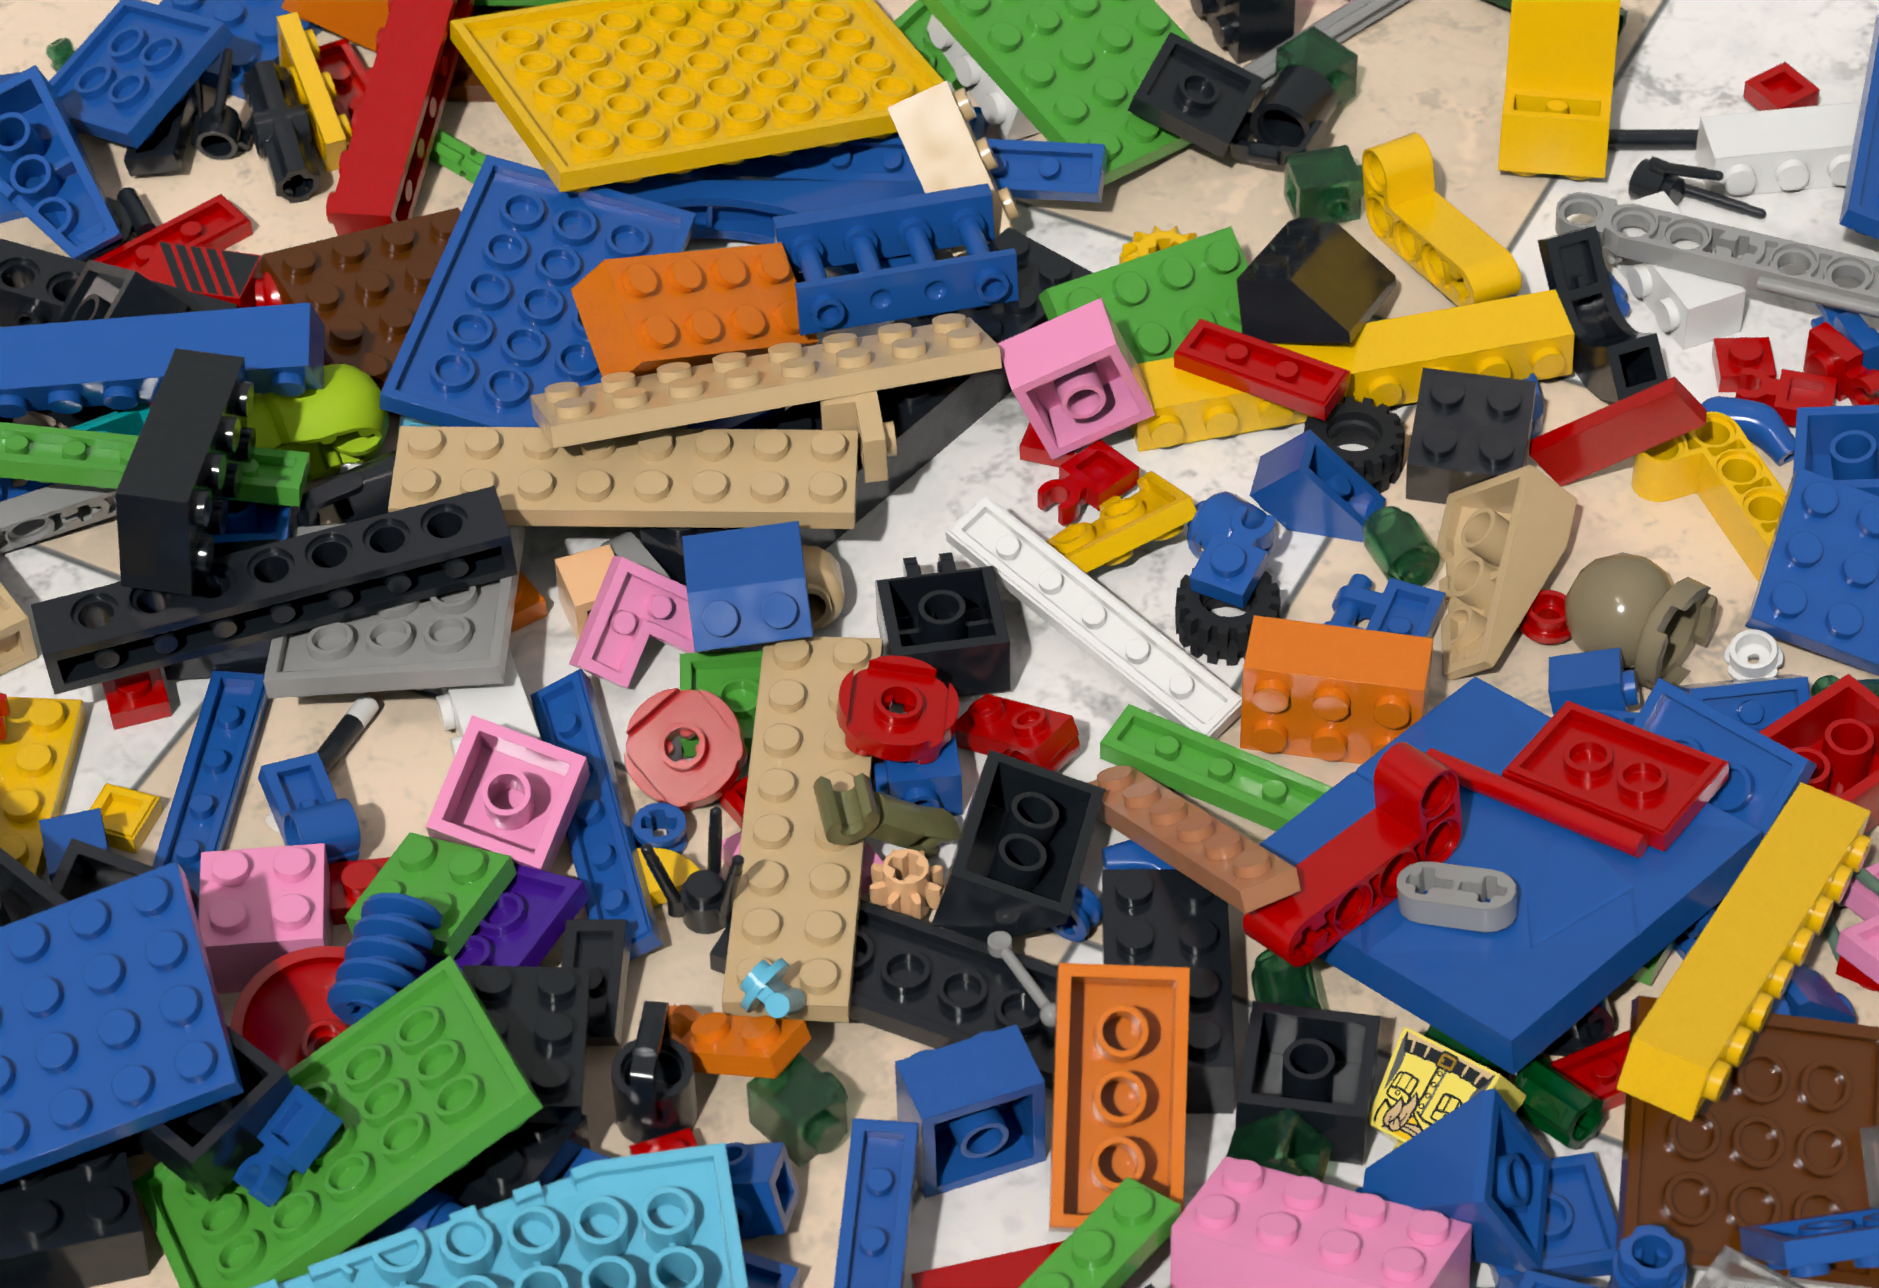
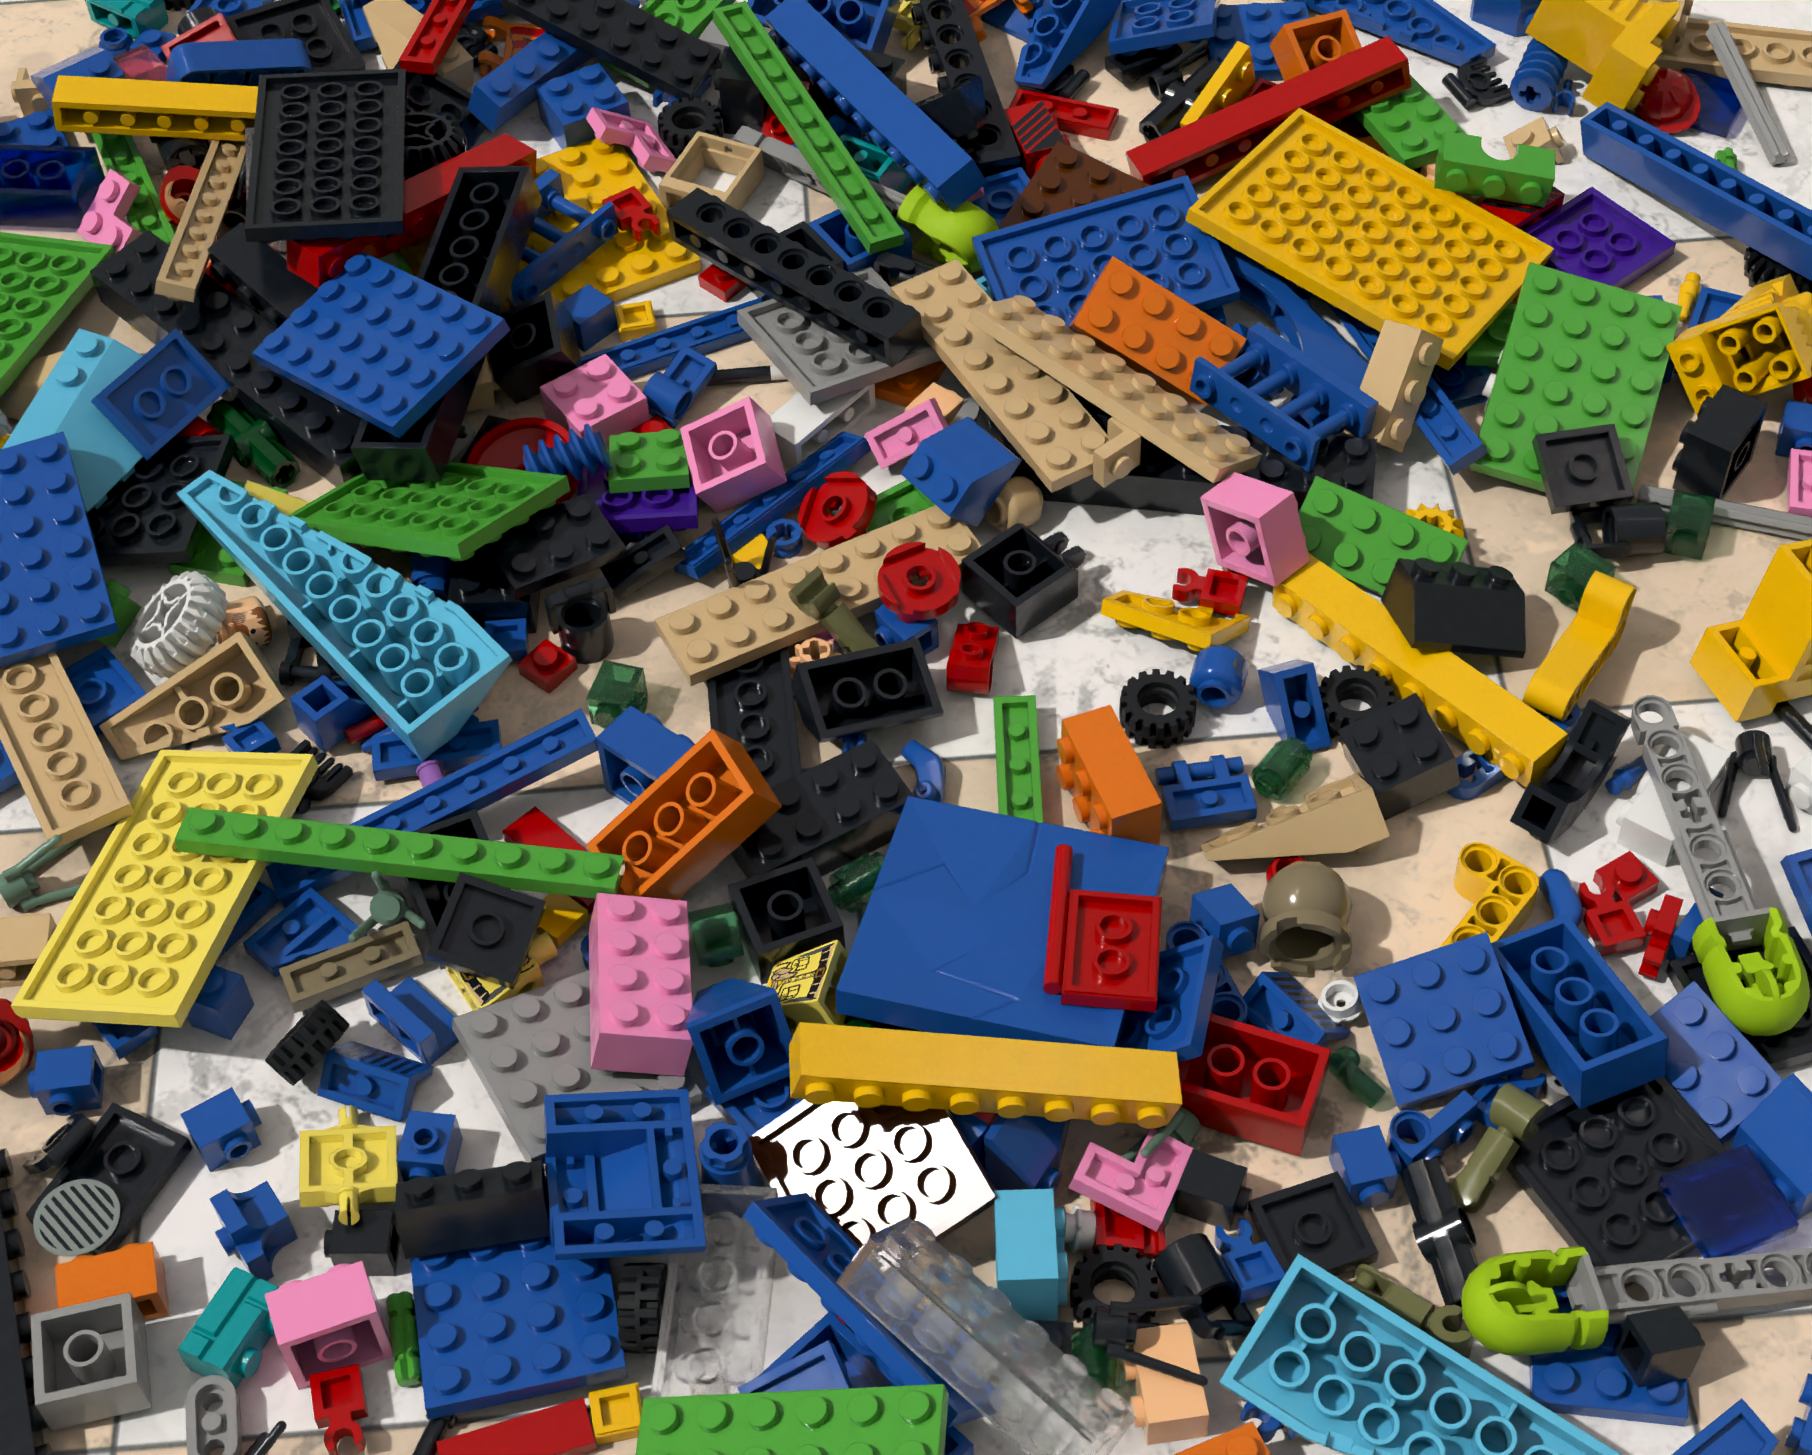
camera: 60 degrees right, 5 degrees up
black brick [115,348,256,596] -> none
blue plate [233,1084,343,1208] -> none
orange hinge [669,1004,812,1079] -> none
blue brick [725,1142,800,1239] -> none
medium azure plate [739,958,806,1018] -> none
white tile [945,494,1242,739] -> none
light grey hinge [987,931,1056,1027] -> none
nougat plate [1089,765,1301,914] -> none
red tile [1174,319,1350,421] -> none
blue plate [1189,505,1276,609] -> none
red beam [1243,742,1462,967] -> none
light grey beam [1396,862,1517,932] -> none
red tile [1529,377,1706,487] -> none

